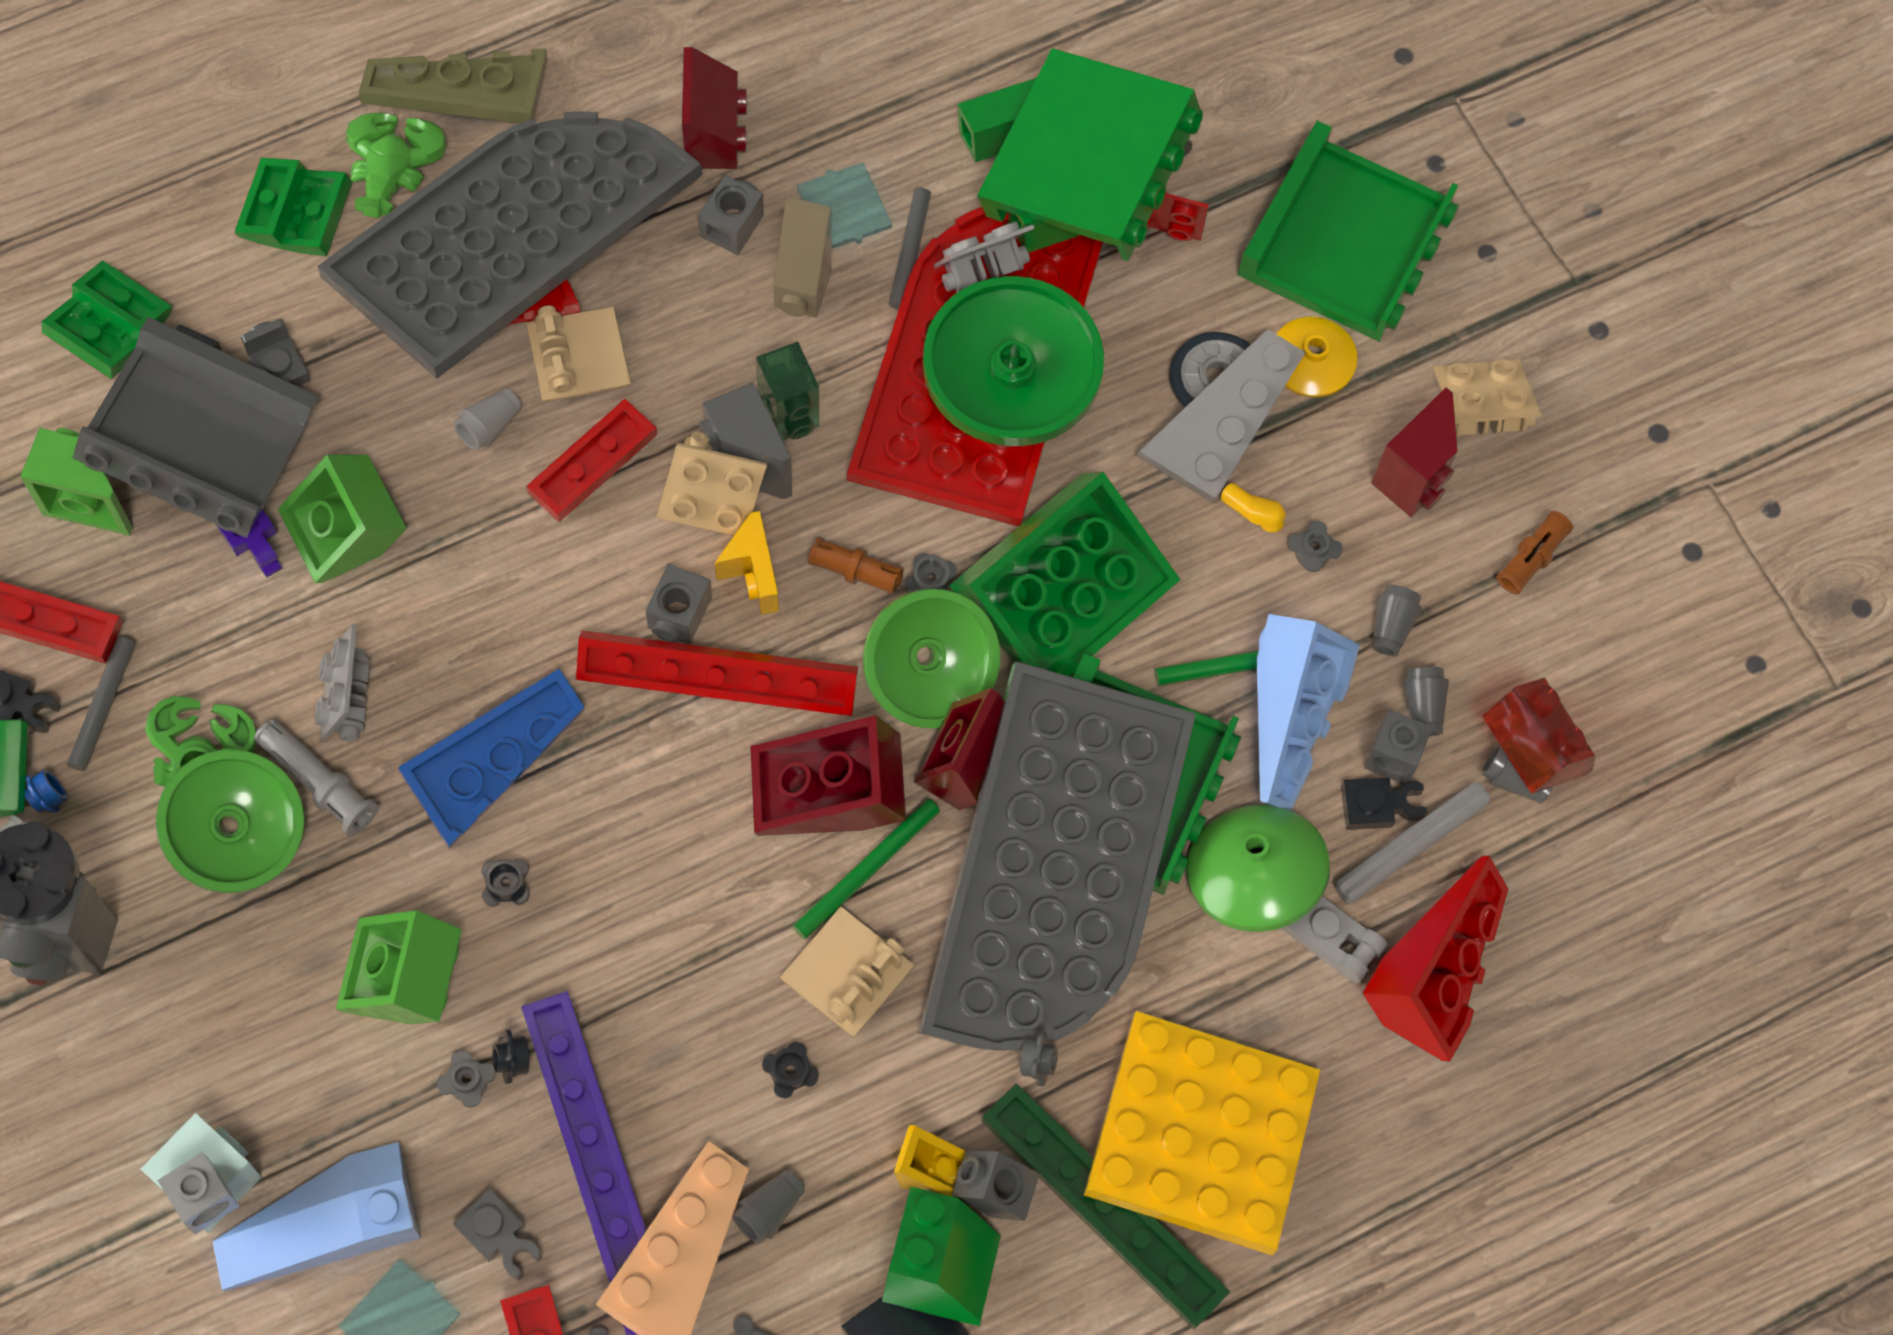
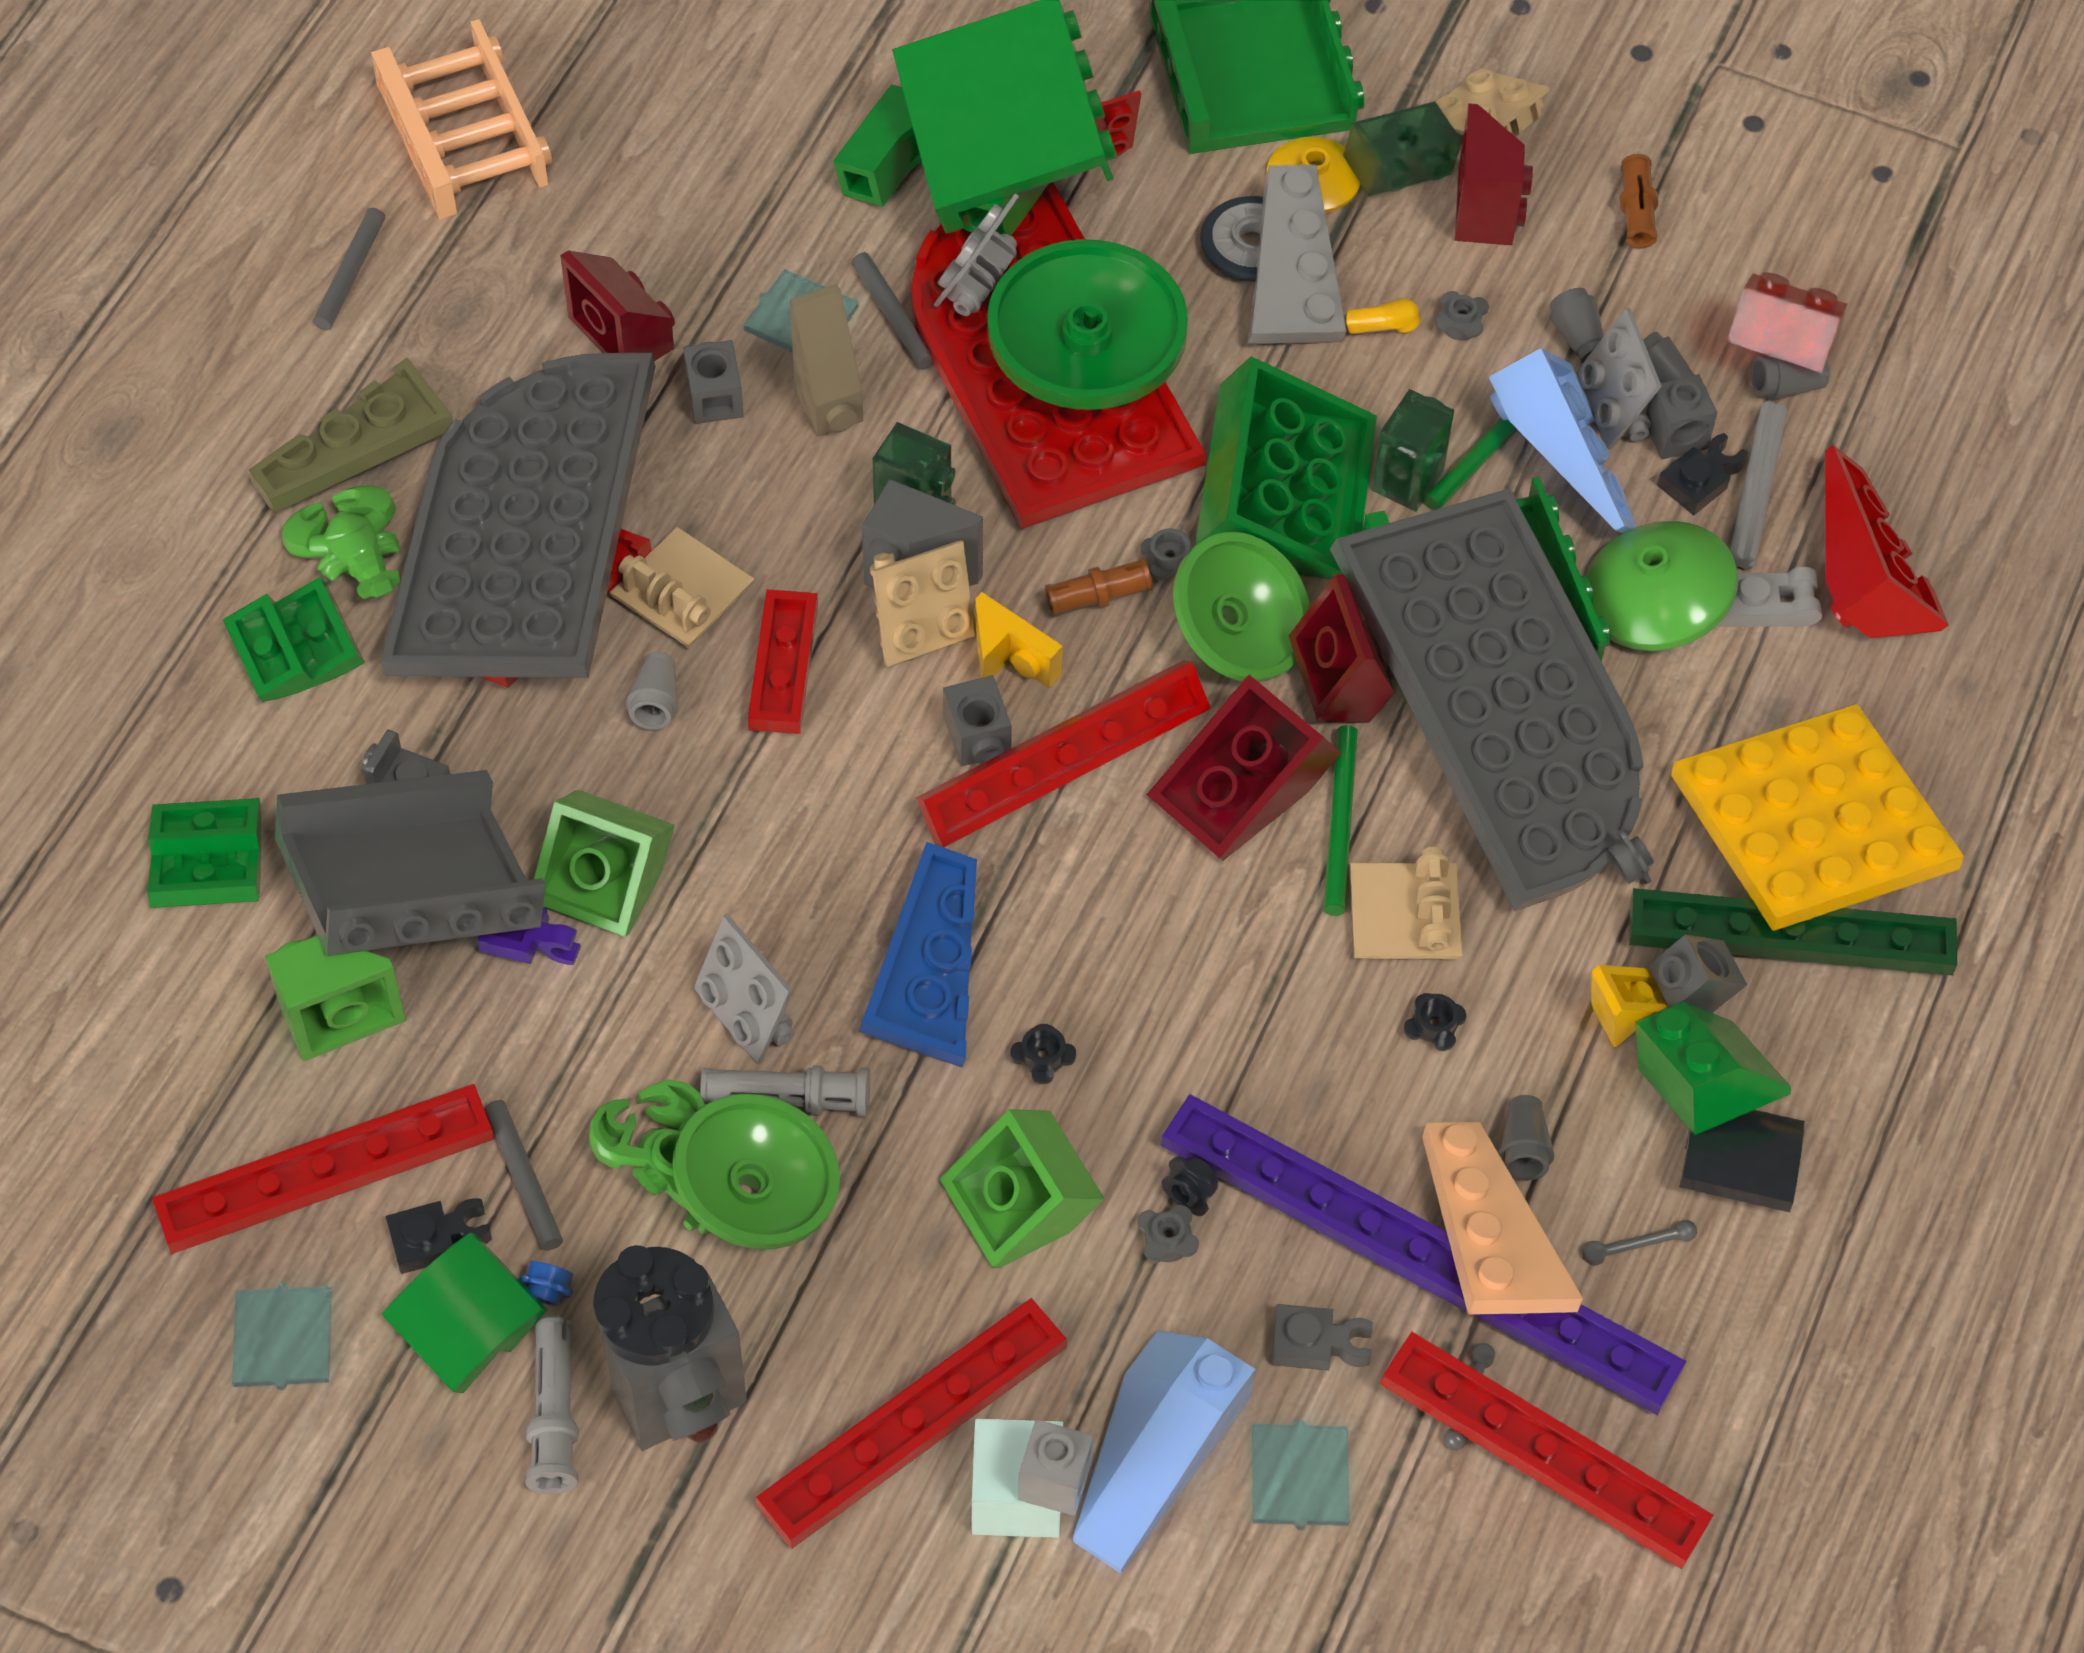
camera: 35 degrees left, 10 degrees down
none -> red plate [756,1298,1067,1549]
none -> clear green brick [1343,101,1462,196]
none -> clear green brick [1372,389,1454,512]
none -> light grey hinge [1577,308,1662,449]

